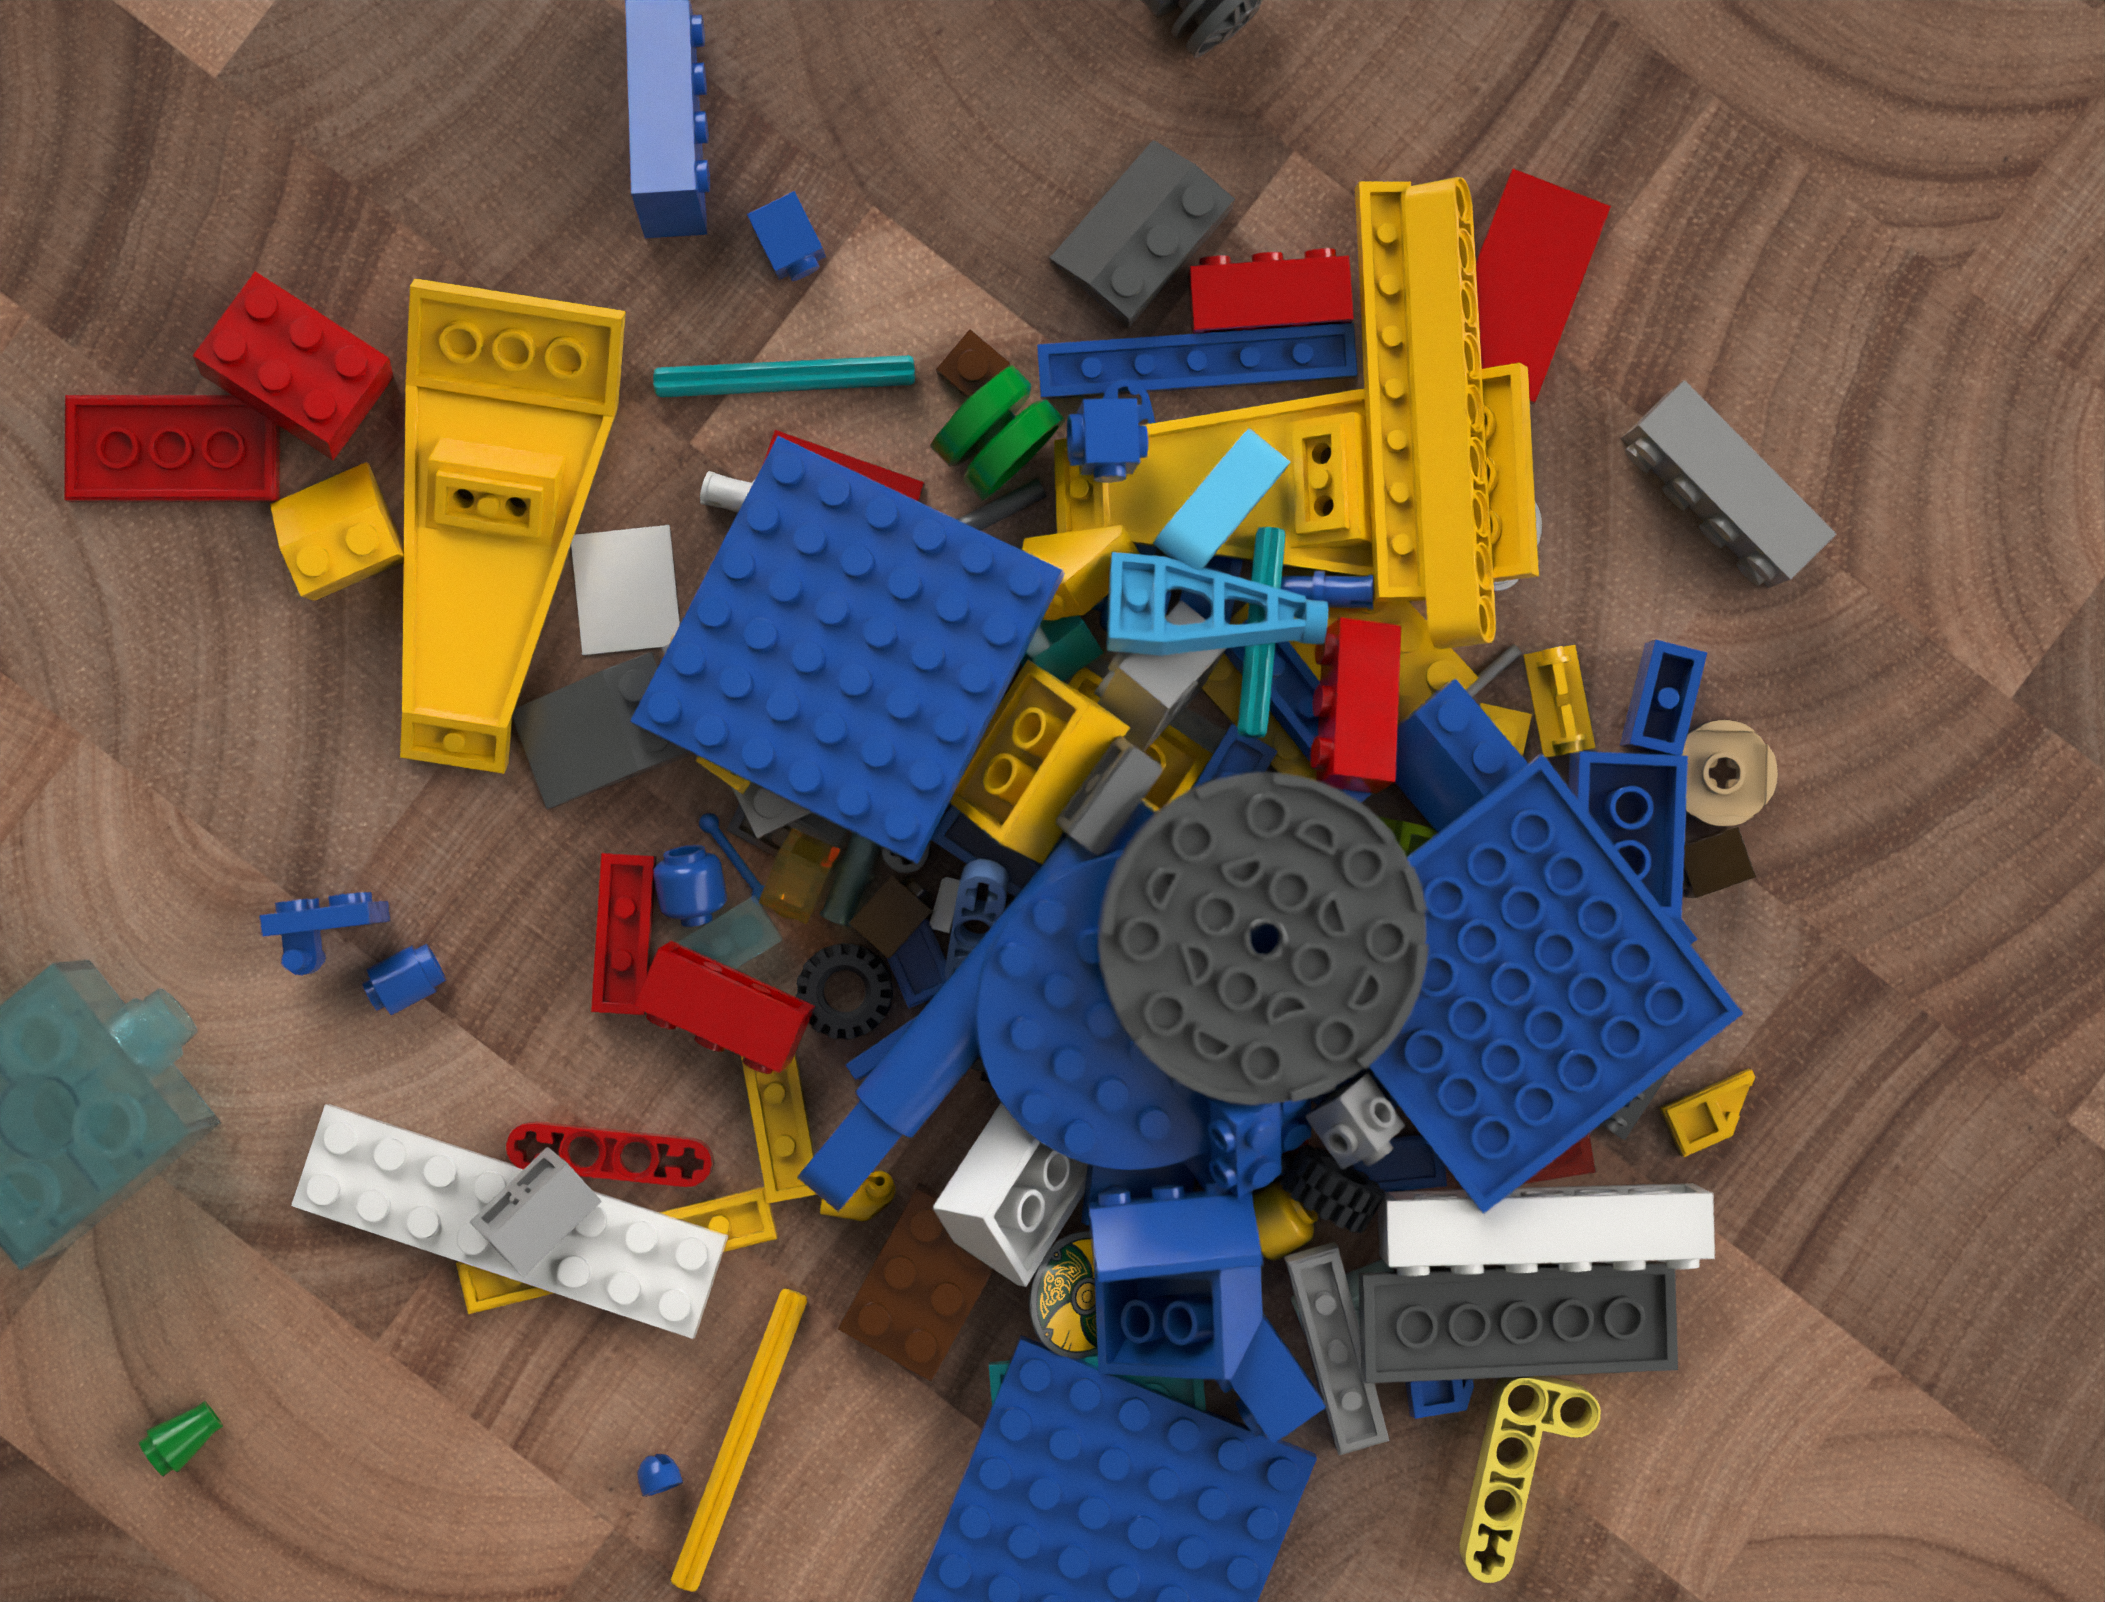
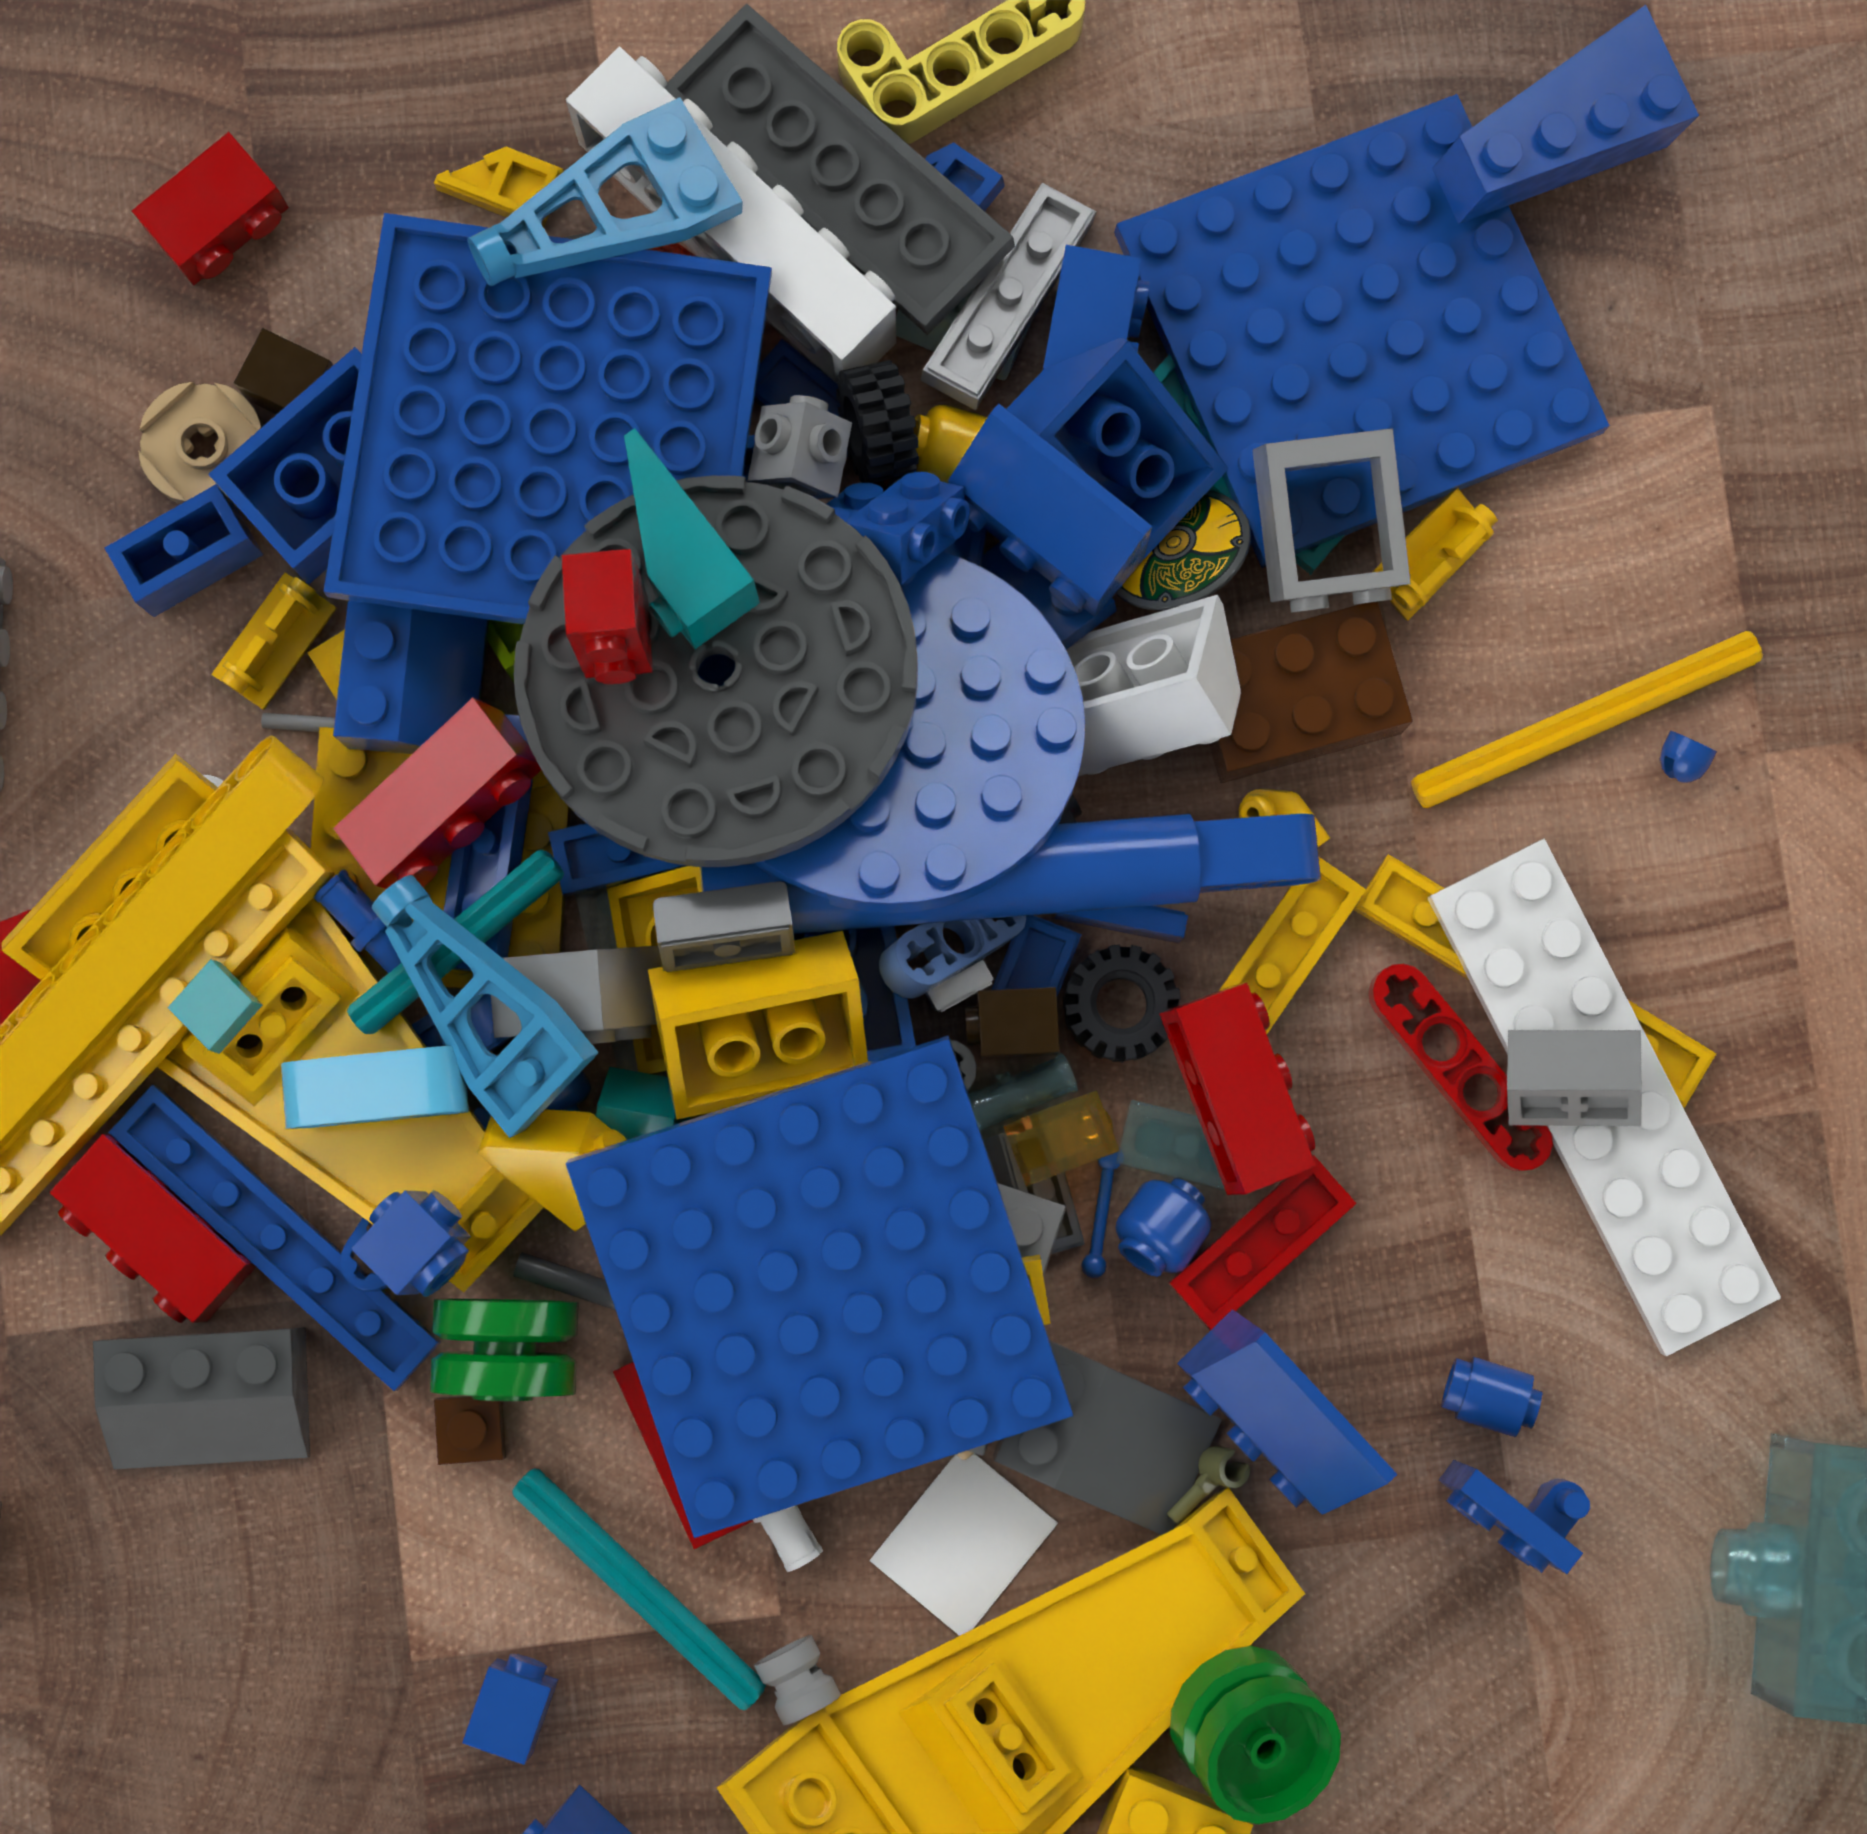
camera: 140 degrees left, 5 degrees down
none -> red brick [131,132,289,286]
none -> teal tile [168,959,263,1054]
none -> dark azure plate [467,97,743,286]
none -> red brick [561,549,653,684]
none -> teal slope [624,428,760,649]
none -> light grey wheel [754,1635,841,1726]
none -> olive hand [1166,1446,1250,1525]
none -> green wheel [1170,1646,1341,1825]
none -> blue slope [1177,1309,1398,1515]
none -> light grey window [1252,428,1411,613]
none -> yellow hinge [1373,488,1498,621]

